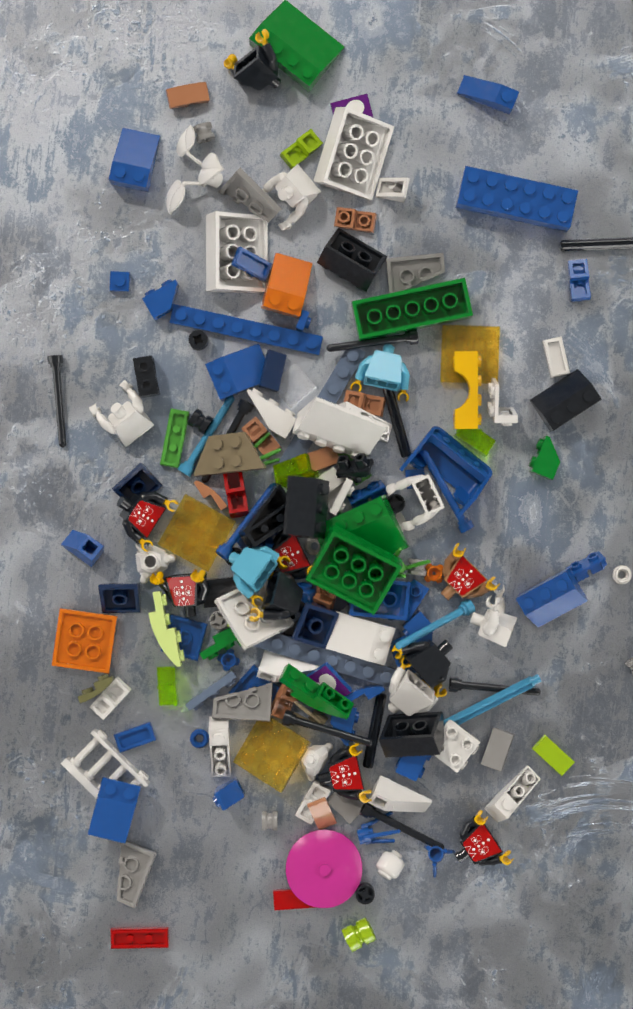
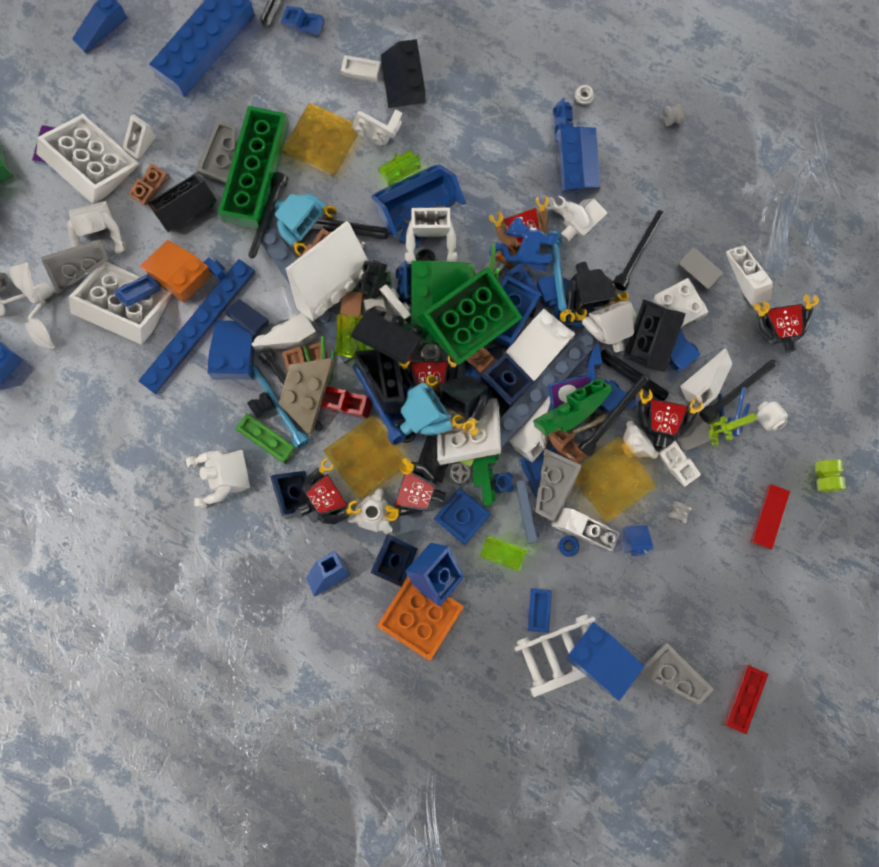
camera: 65 degrees left, 10 degrees down
black piece [47,355,66,447] -> none
olive slope [77,674,115,704] -> none
white slope [90,676,132,720] -> none
blue plate [110,271,130,292] -> none
black brick [133,355,160,398] -> none
blue slope [142,279,179,321] -> none
yellowish green slope [148,590,185,667] -> none
black wheel [188,330,208,351] -> none
nougat slope [194,480,228,511] -> none
lime slope [280,129,323,170] -> none
dark pink dish [285,829,362,908] -> none
nougat slope [307,797,337,830] -> none
black wheel [355,882,375,905] -> none
blue piece [420,450,474,534] -> none
blue plant [424,845,455,878] -> none
dark azure piece [444,674,542,725] -> none
yellow arch [453,351,482,429] -> none
green slope [528,436,560,480] -> none
lime slope [532,734,575,776] -> none
none -> blue slope [406,543,464,606]
none -> blue animal [489,217,558,272]
none -> lime piece [709,413,757,446]

